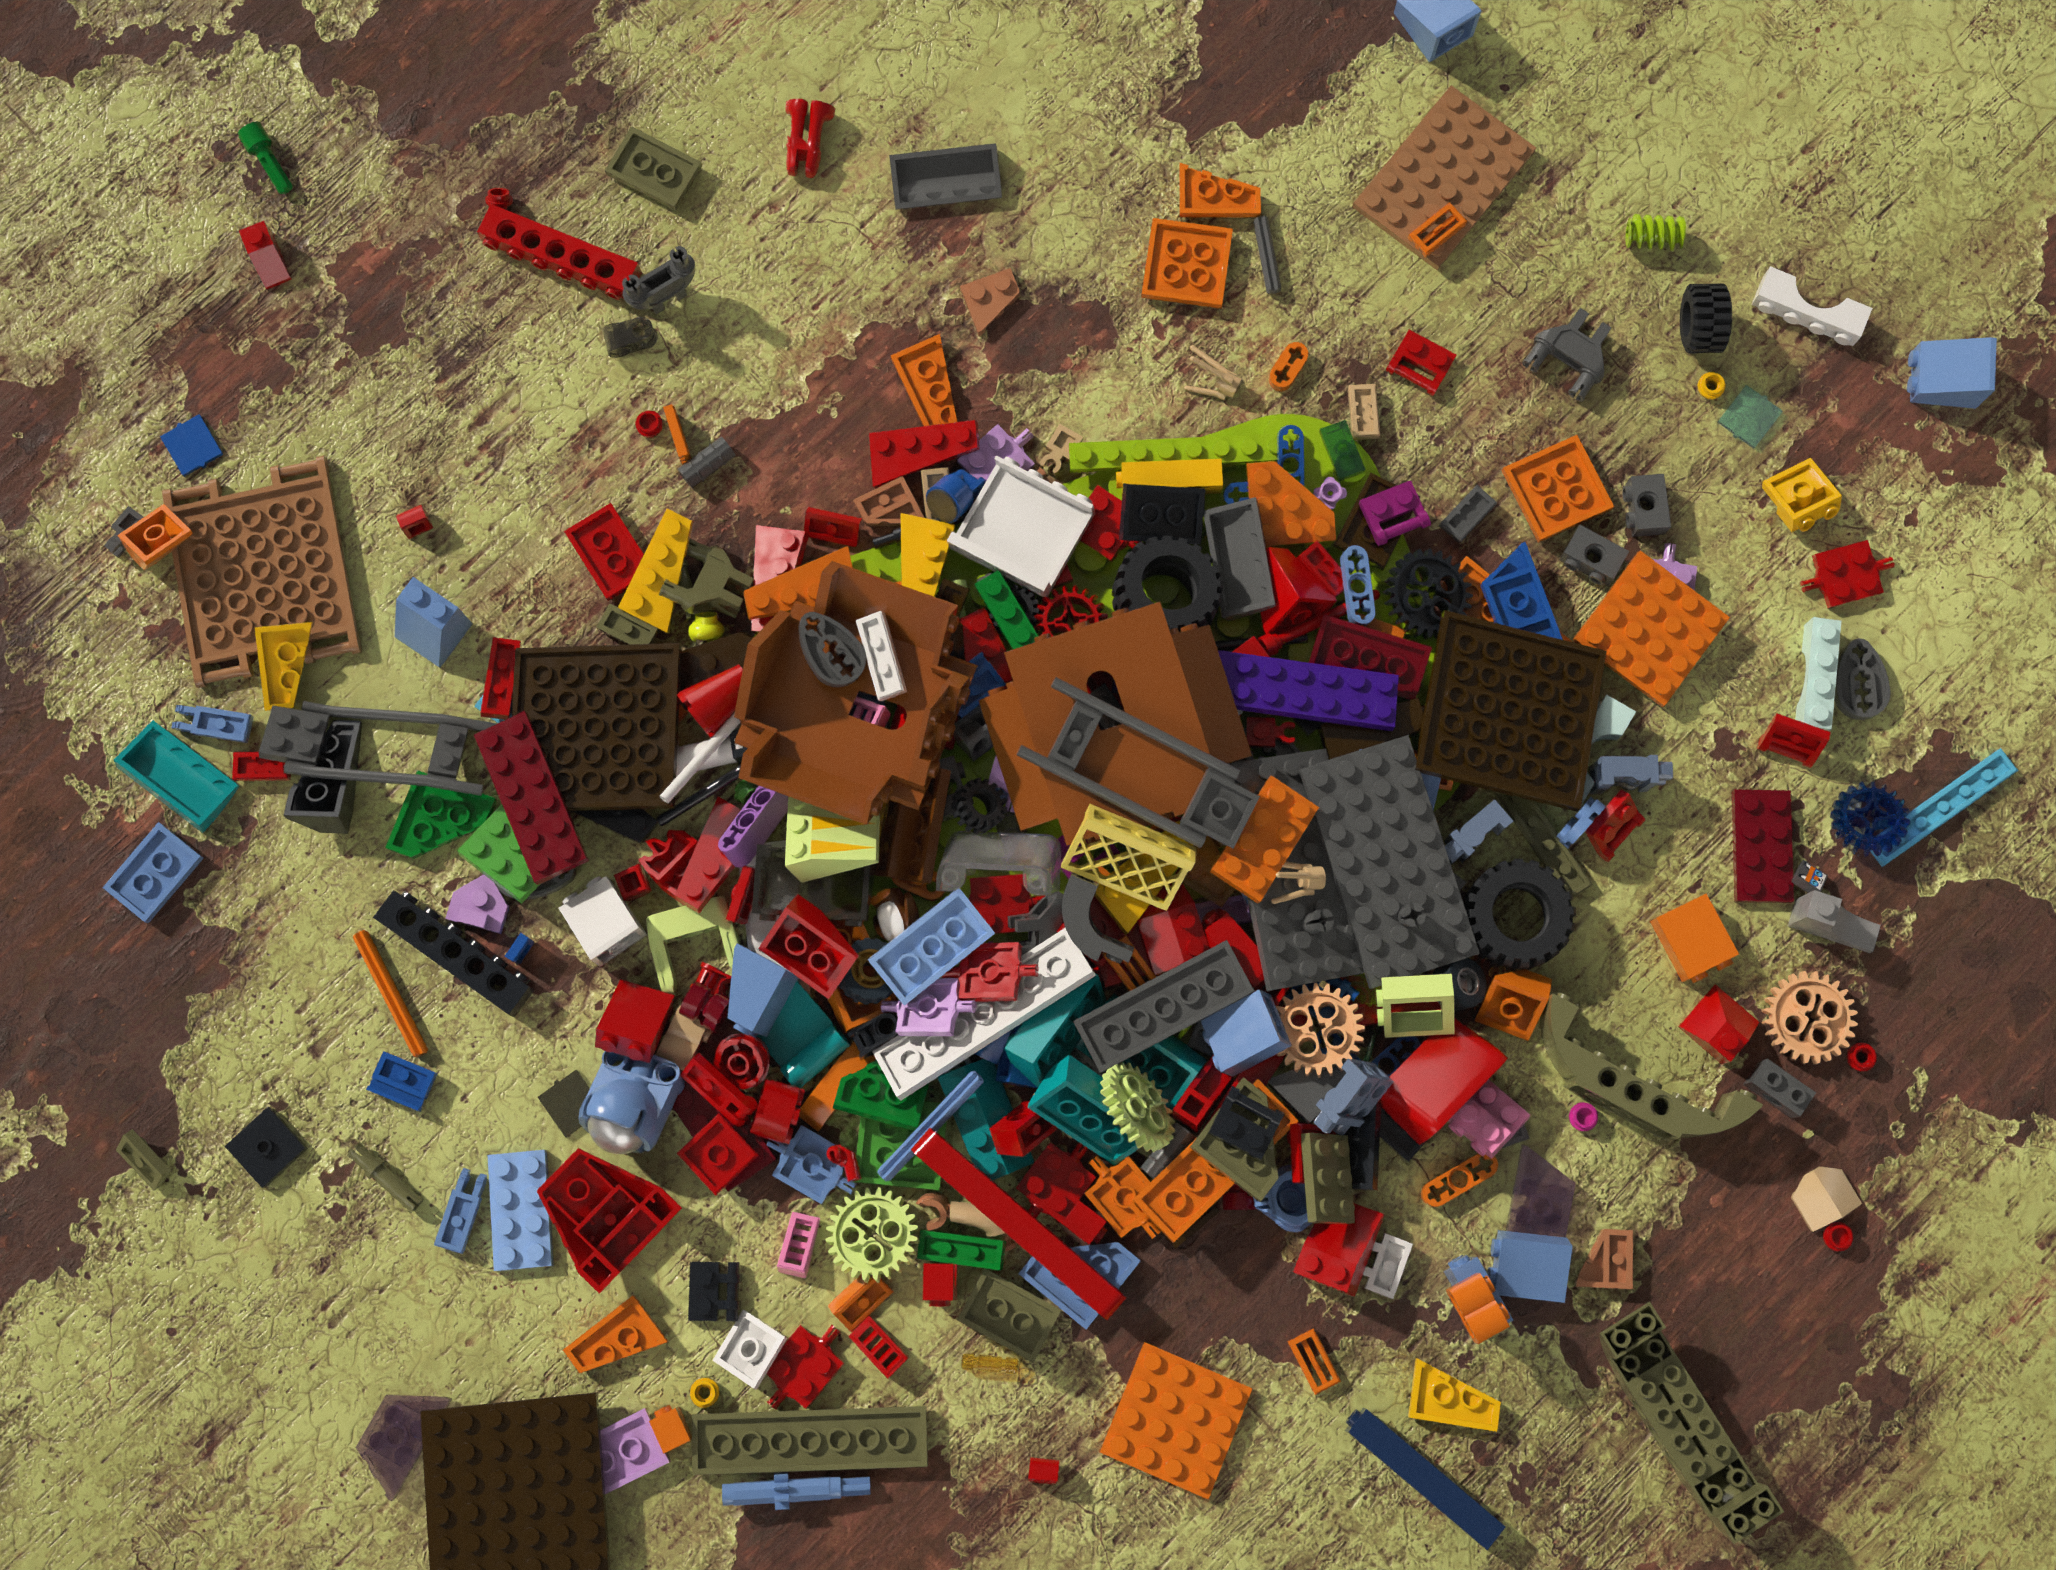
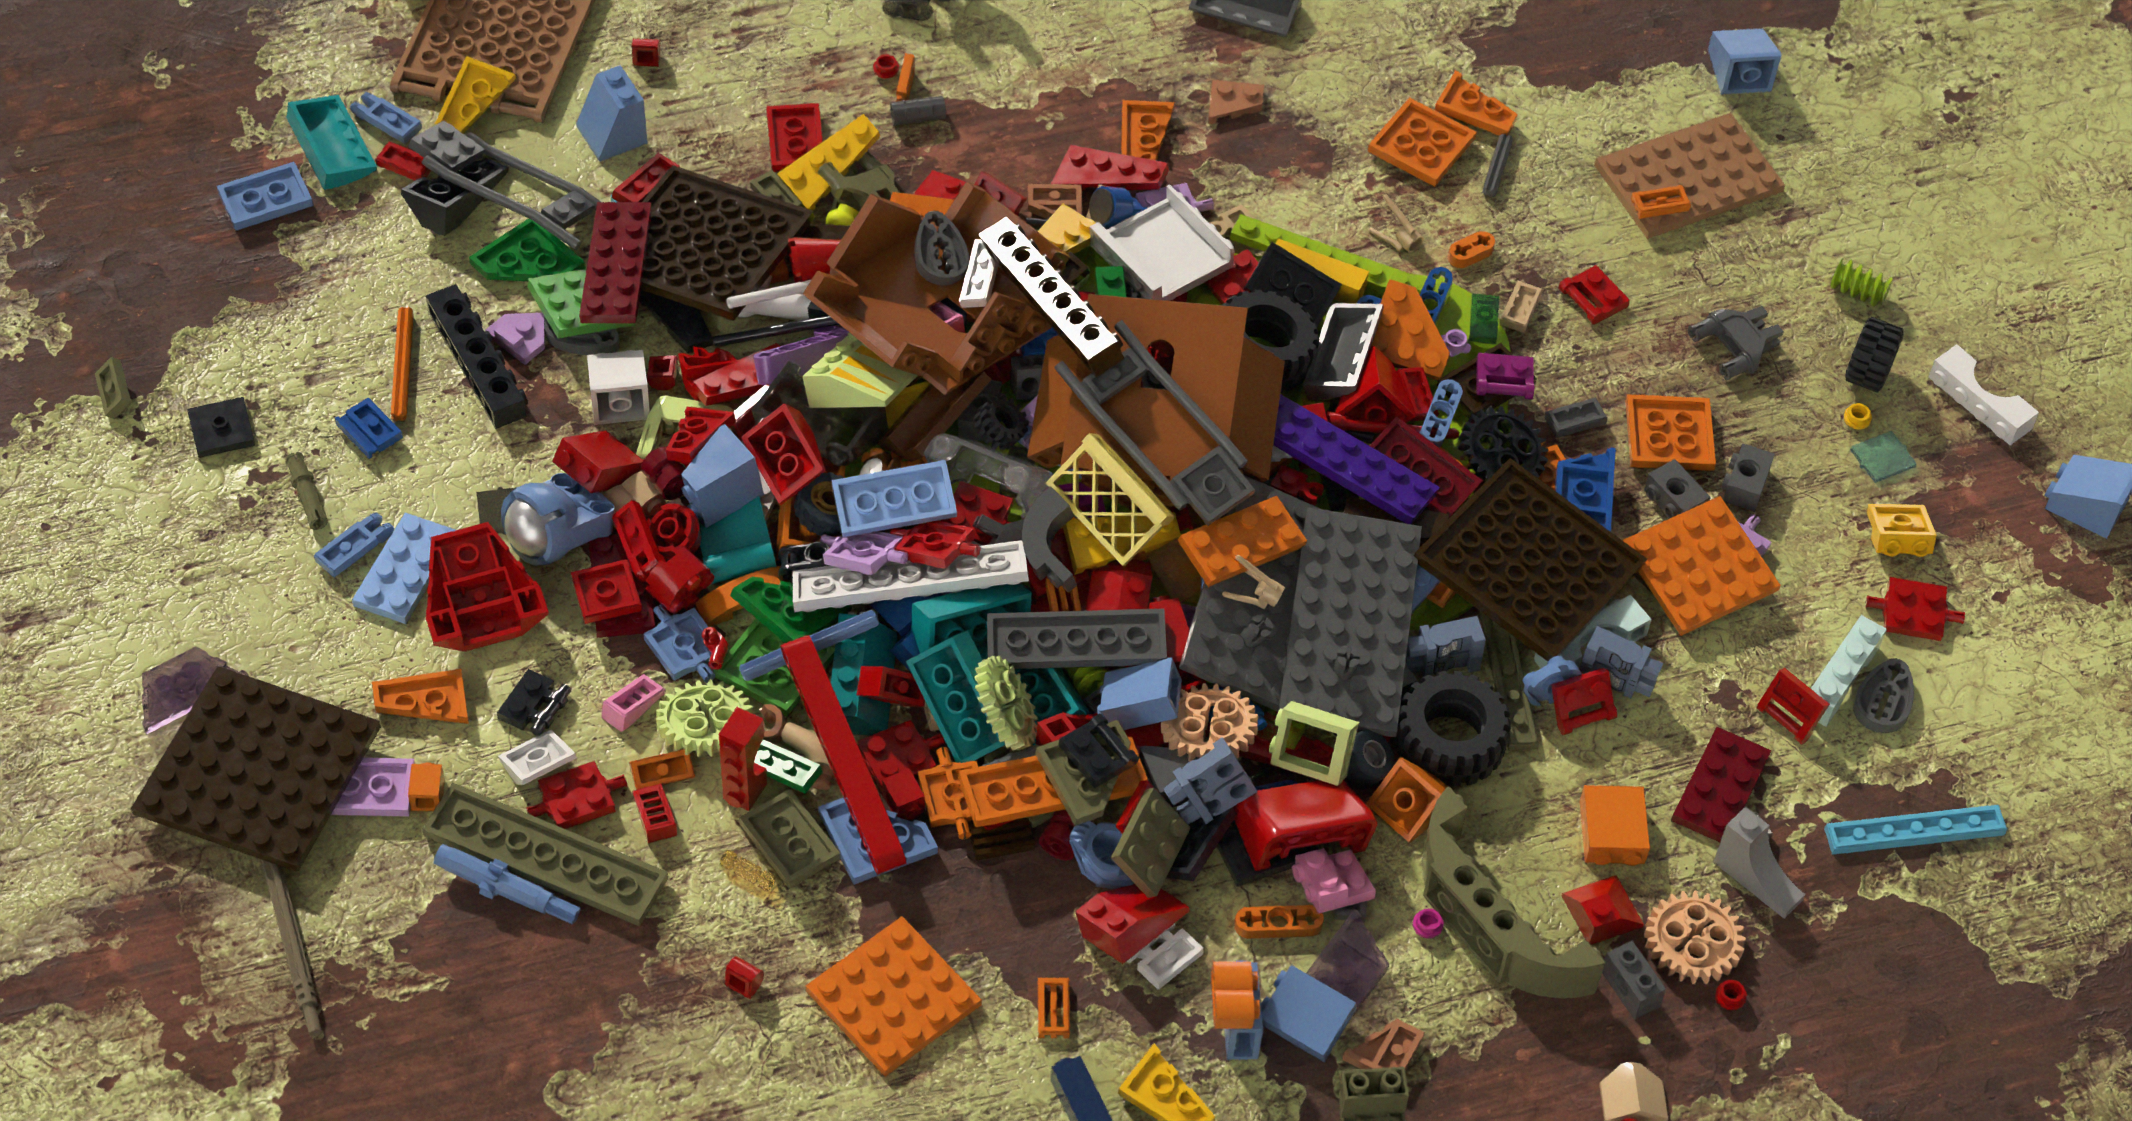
camera: 20 degrees right, 25 degrees down
blue tile [505,933,534,965] -> none
yellow plate [690,1378,720,1408] -> none
clear blue gear [1830,781,1910,857] -> none
none -> red wing [666,406,736,464]
none -> brick [979,217,1124,377]

